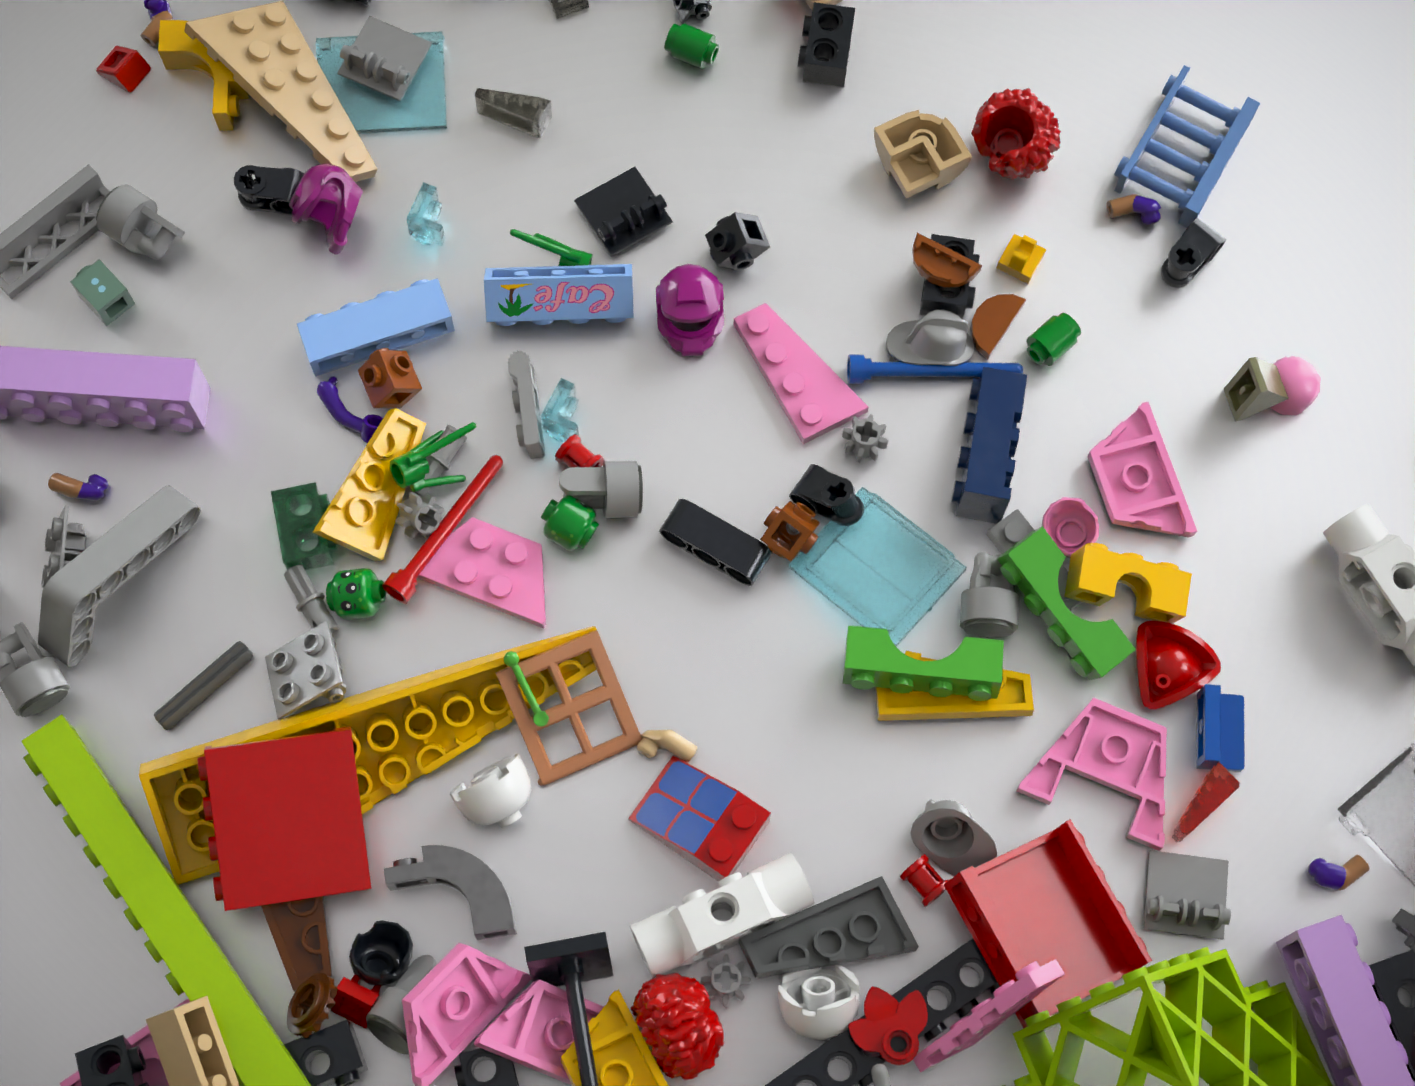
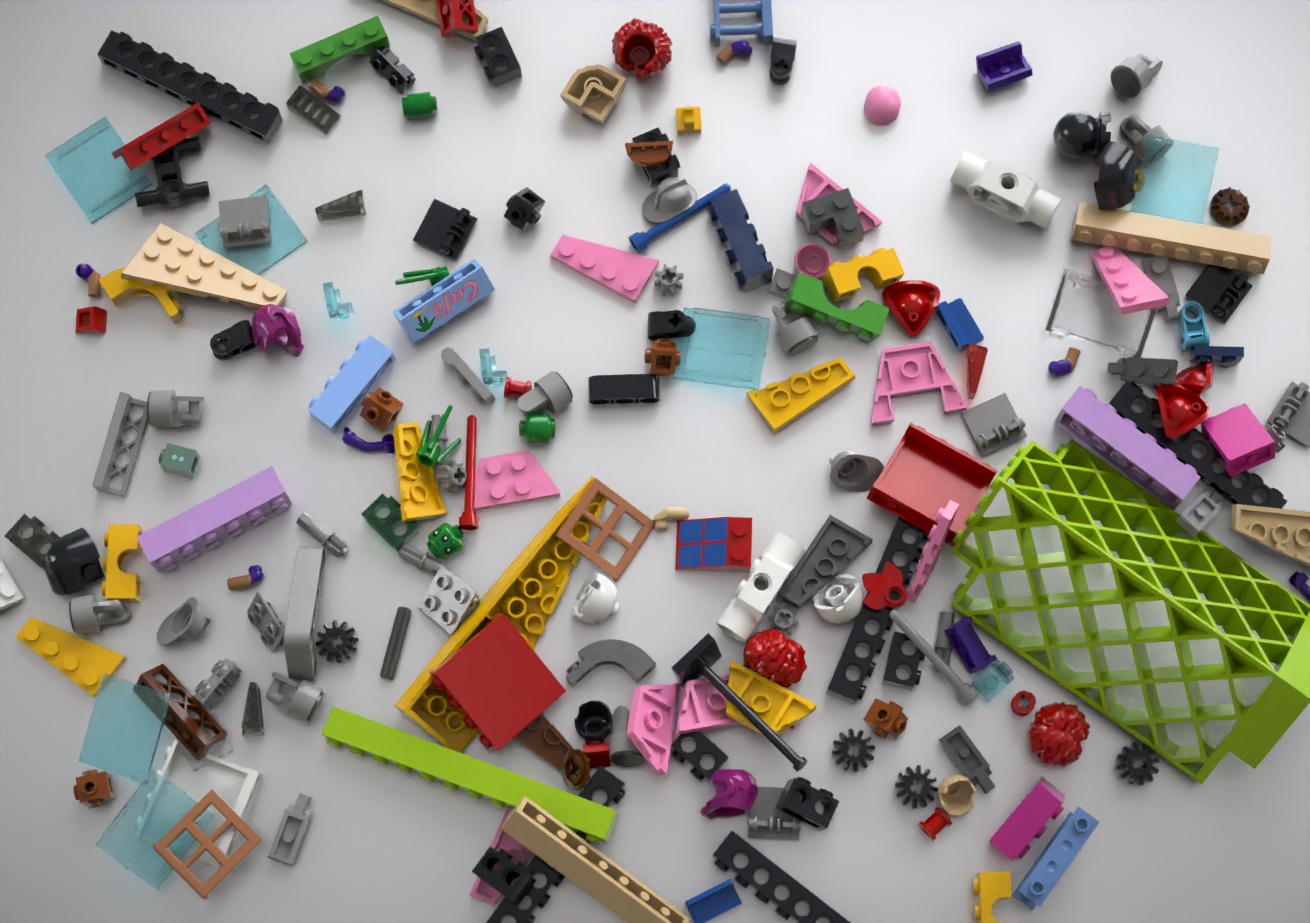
camera: 30 degrees left, 5 degrees up
bright green hinge [504,651,549,727] -> none
magenta helmet [656,264,724,357] -> none
bright green arch [842,625,1004,701] -> none
red bush [900,854,949,907] -> none
dark orange tile [970,294,1026,360] -> none
green brick [1026,313,1081,366] -> none
olive slope [1224,357,1289,422] -> none
none -> light grey piece [296,512,349,556]
none -> black gear [315,620,359,664]
none -> dark grey brick [801,188,865,248]

